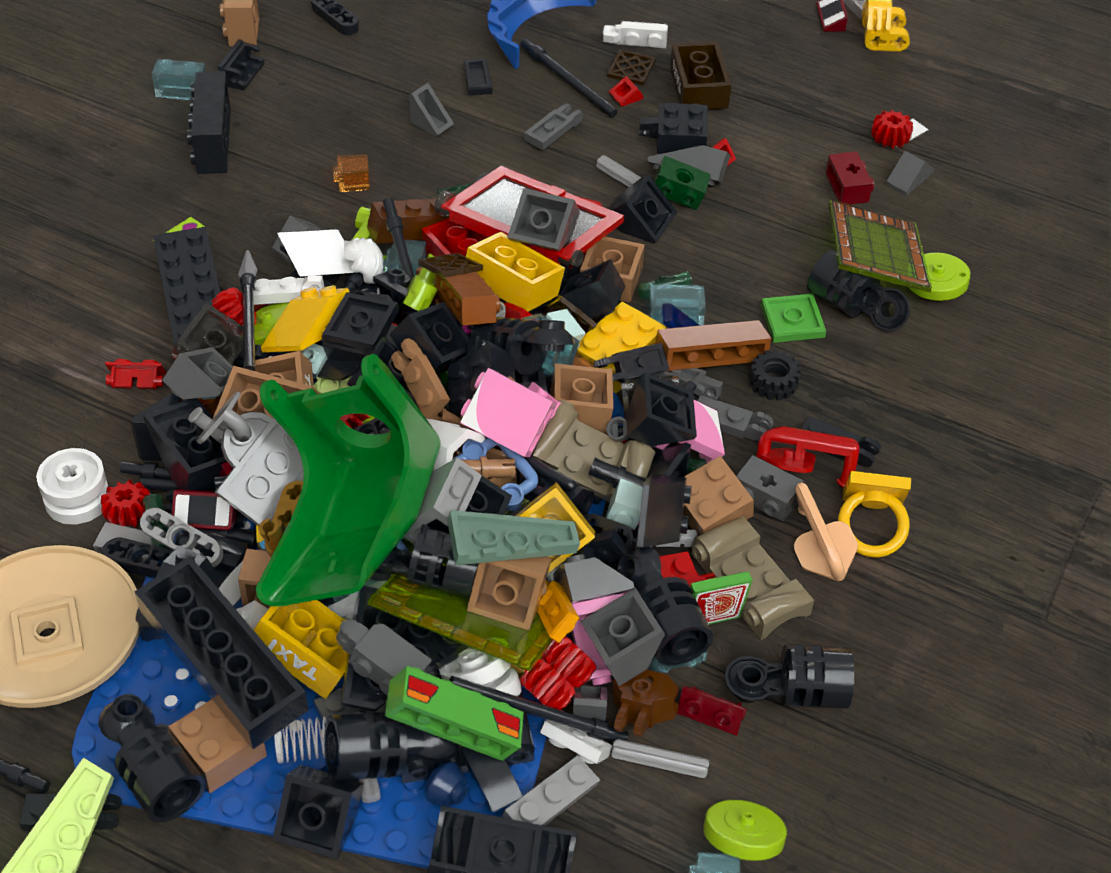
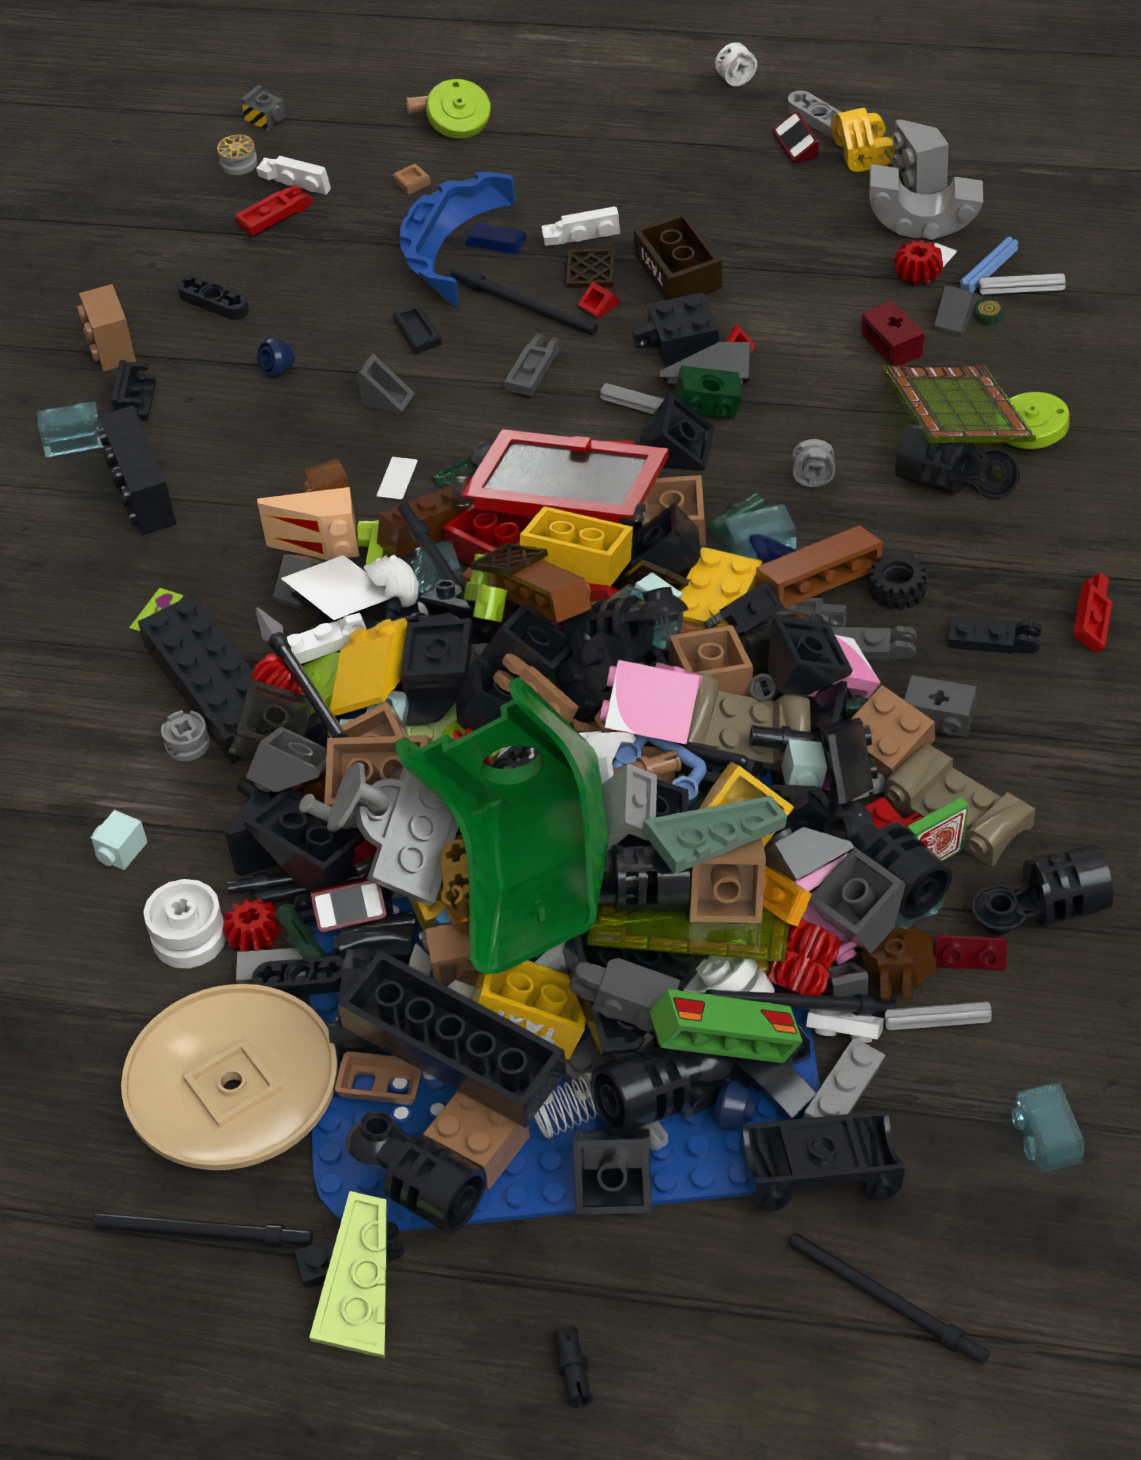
camera: 10 degrees left, 0 degrees up
red hinge [105,359,167,389] -> none
light grey beam [140,508,223,567] -> none
dark grey slope [507,188,580,251] -> none
lime wheel [703,800,787,861] -> none
red piece [756,426,860,488] -> none
bright green tile [761,294,826,343] -> none
light nougat piece [794,483,858,581] -> none
yellow tile [838,471,911,558] -> none
none -> light aqua brick [91,810,147,870]
none -> light grey wheel [161,710,210,761]
none -> dark blue cone [257,337,295,377]
none -> light nougat slope [257,487,360,560]
none -> medium nougat piece [335,1051,422,1105]
none -> white sticker [377,457,418,499]
none -> clear blue tile [465,223,527,254]
none -> light grey wheel [792,439,835,487]
none -> light grey brick [869,164,983,240]
none -> light grey slope [892,119,949,194]
none -> medium blue axle [960,237,1018,292]
none -> clear green tile [974,298,1004,325]
none -> light grey axle [979,273,1066,295]
none -> red hinge [1073,572,1113,653]

